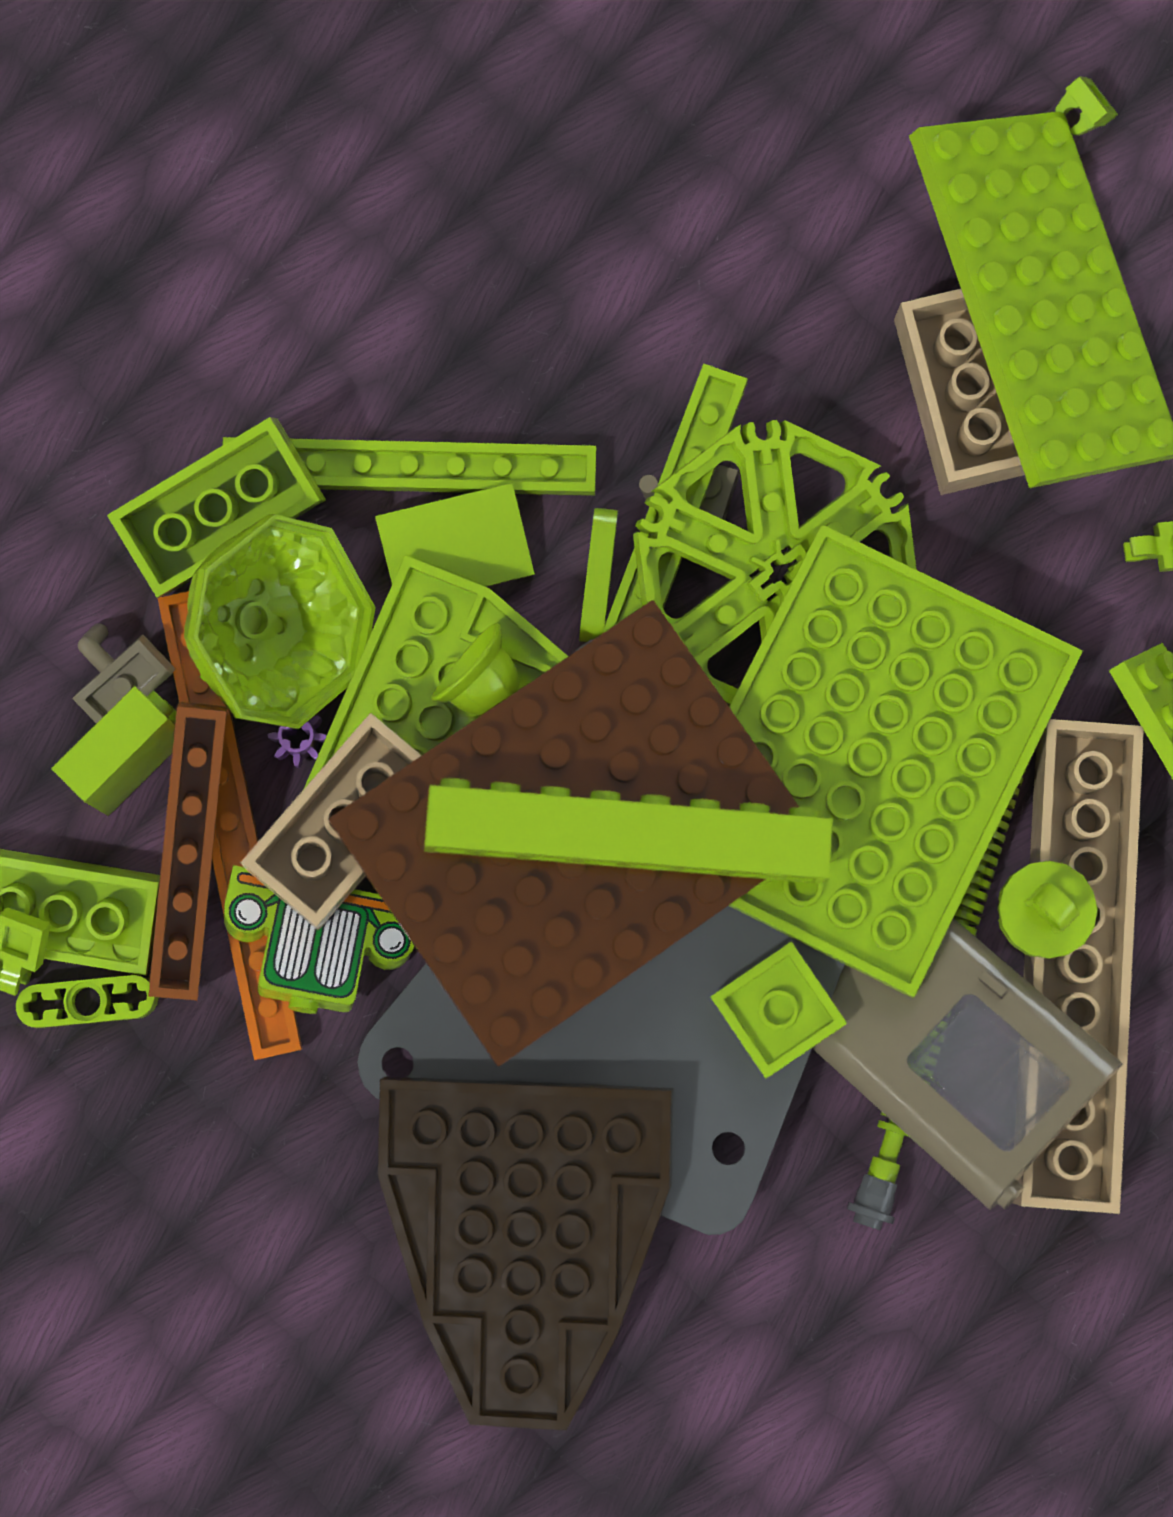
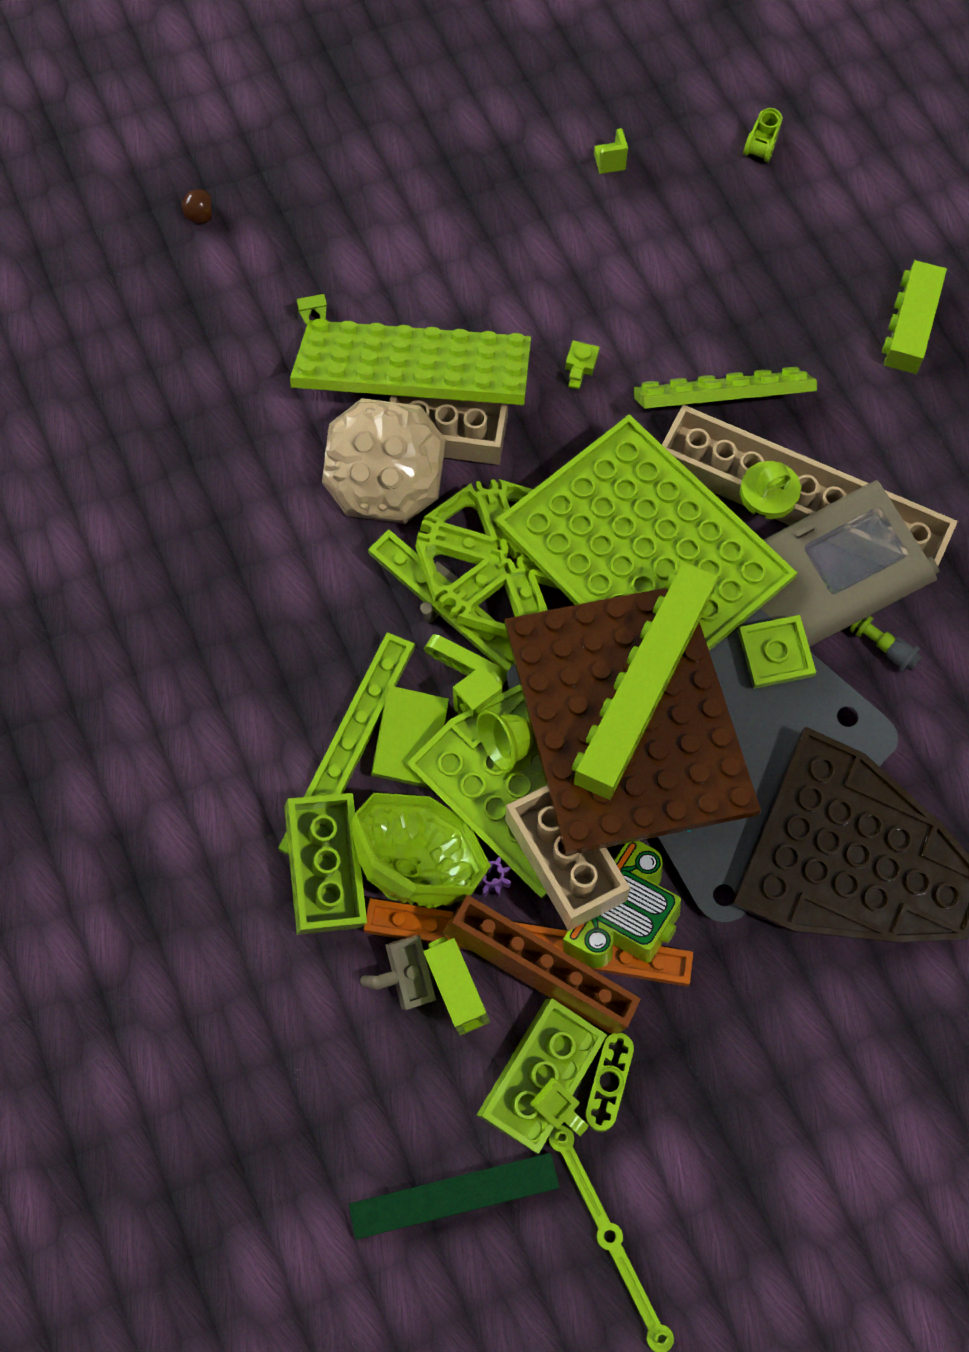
camera: 70 degrees left, 15 degrees down
none -> tan rock [322,398,446,524]
none -> lime brick [453,665,503,719]

